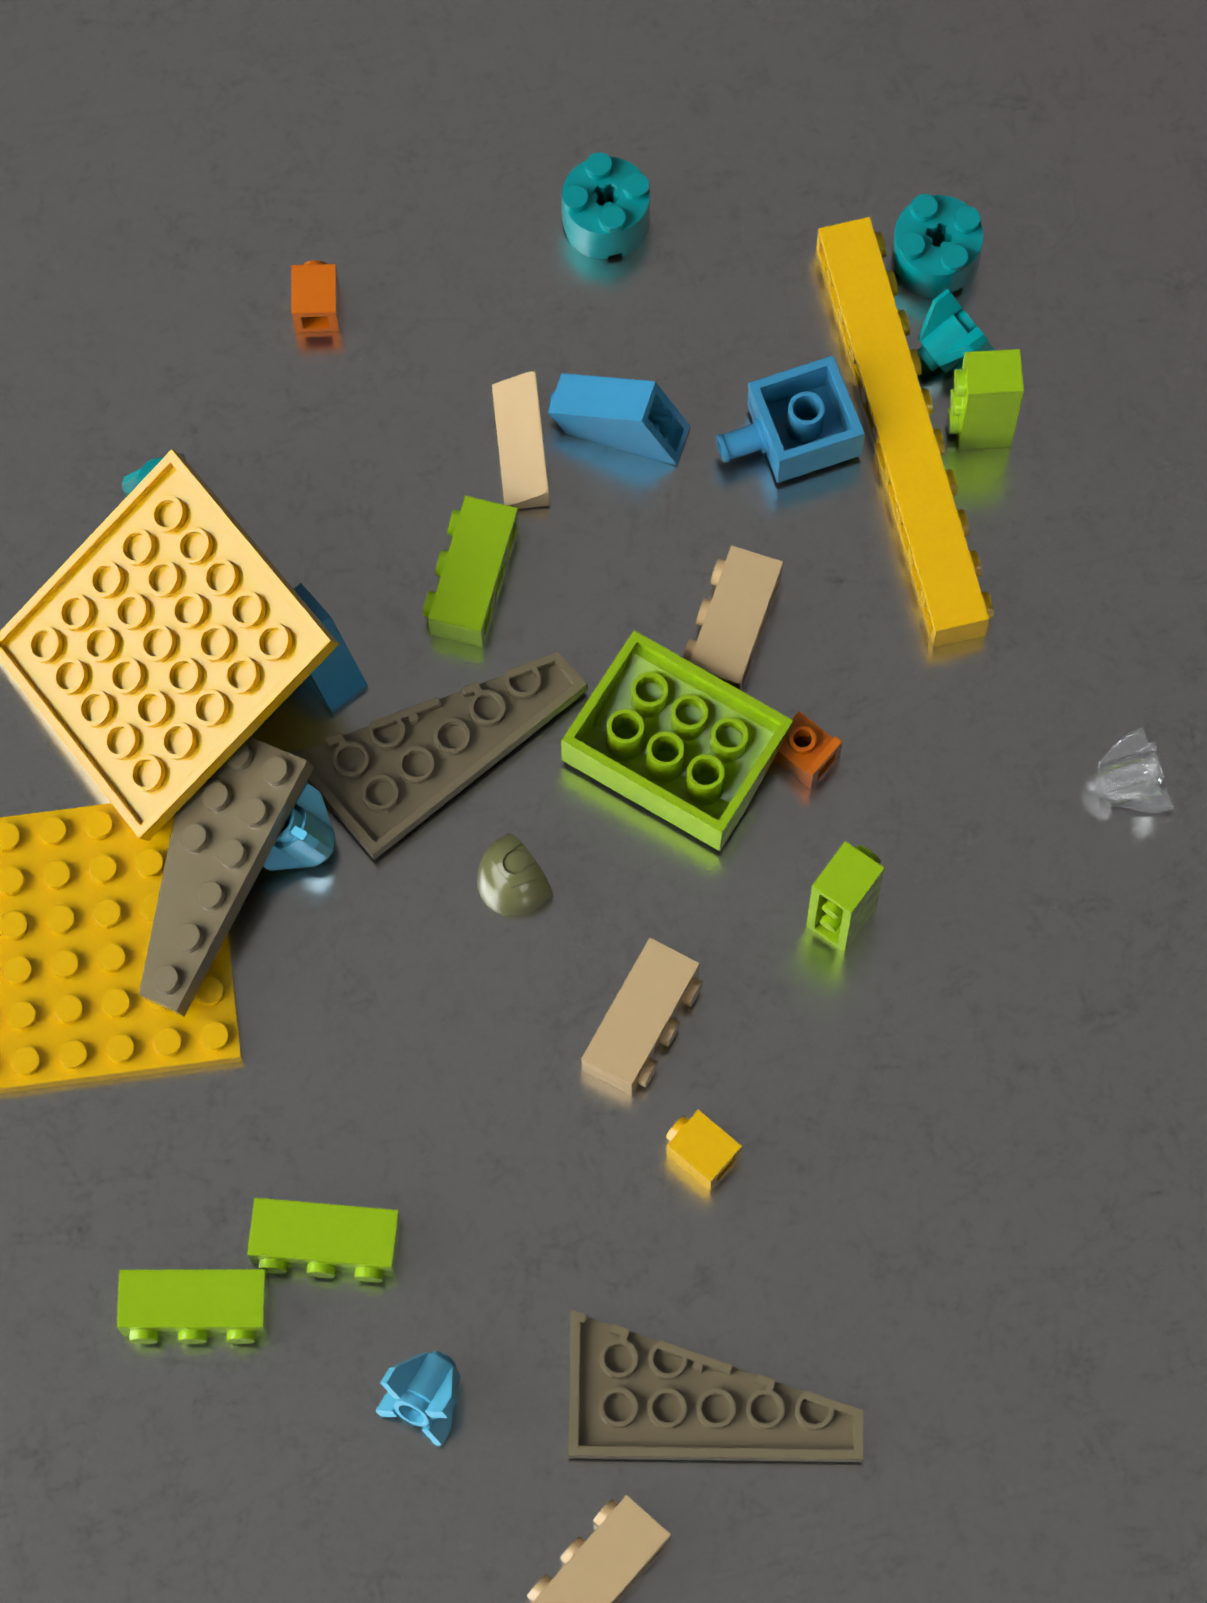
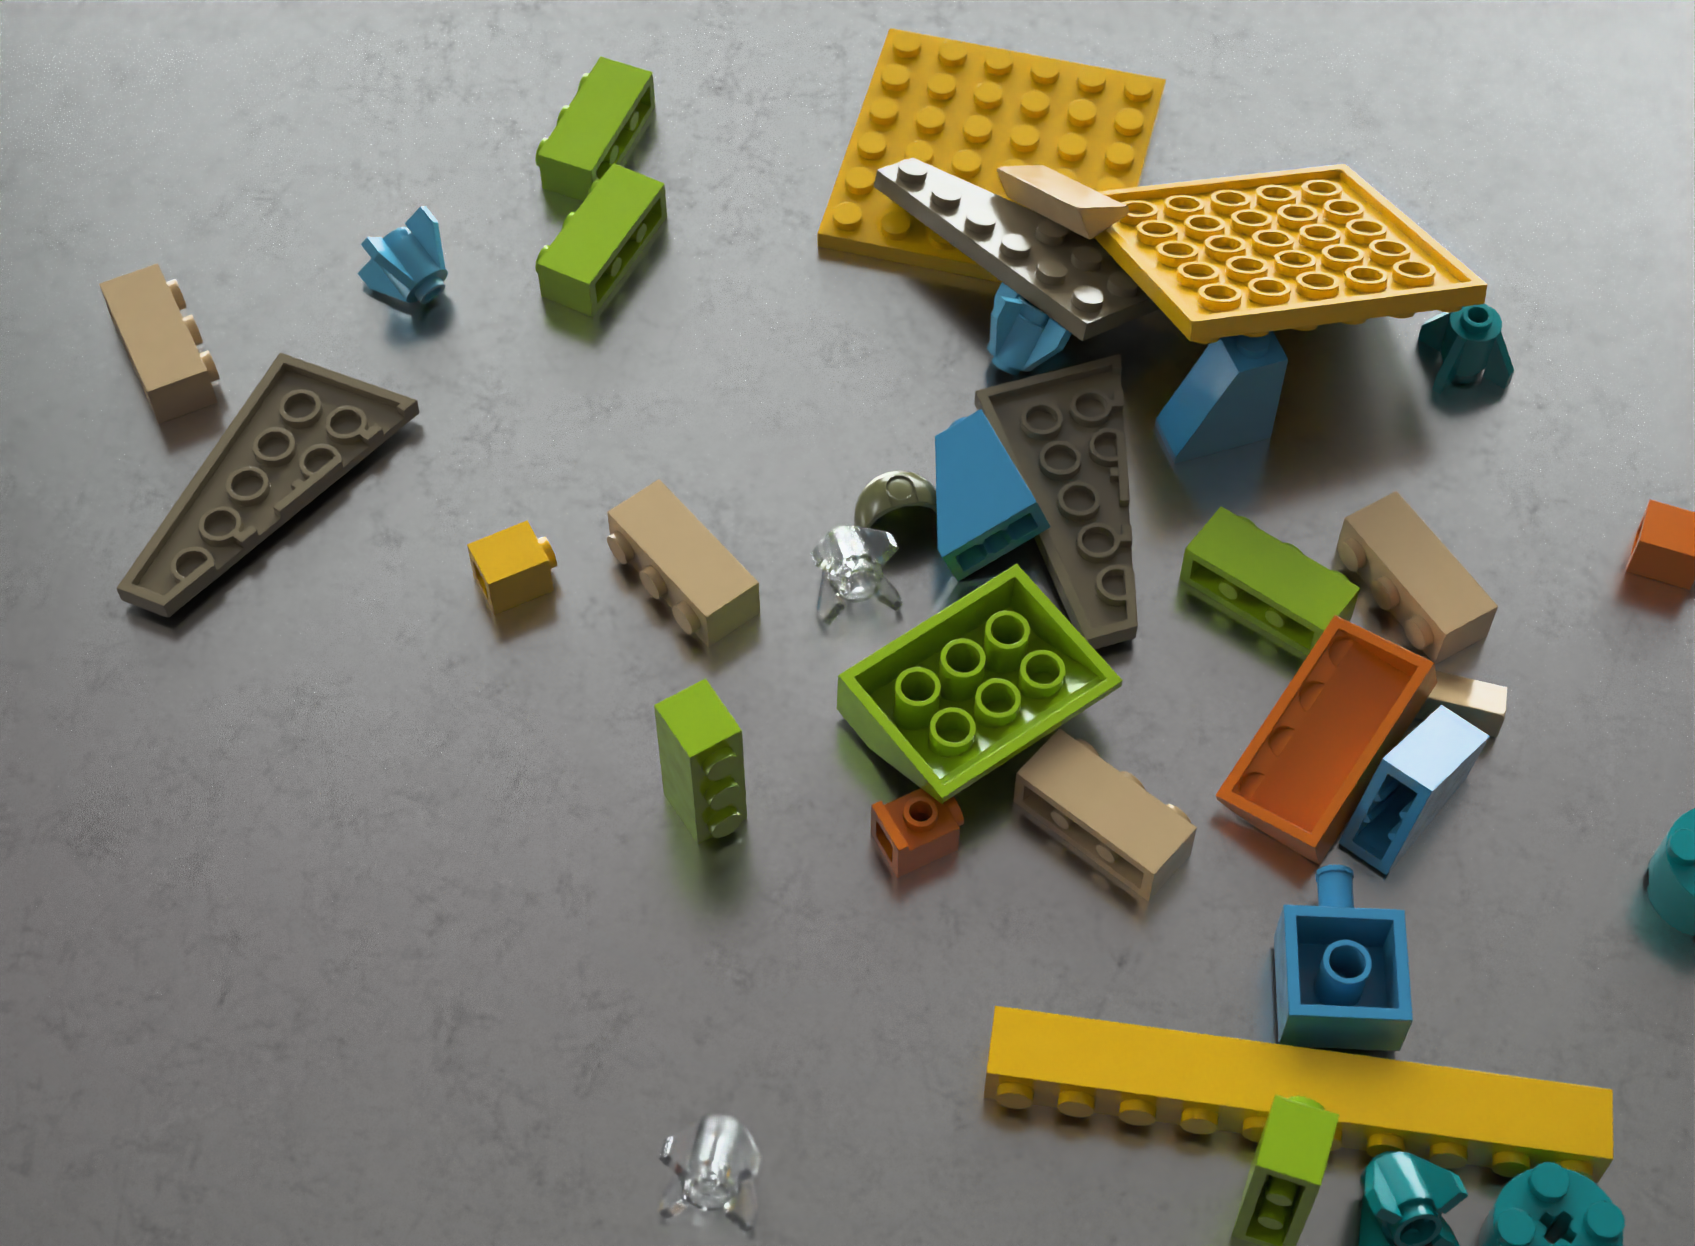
camera: 110 degrees right, 15 degrees down
none -> clear brick [810,525,903,626]
none -> dark azure slope [935,409,1051,581]
none -> tan slope [997,165,1130,240]
none -> orange slope [1216,615,1437,865]
none -> tan brick [1336,491,1498,665]

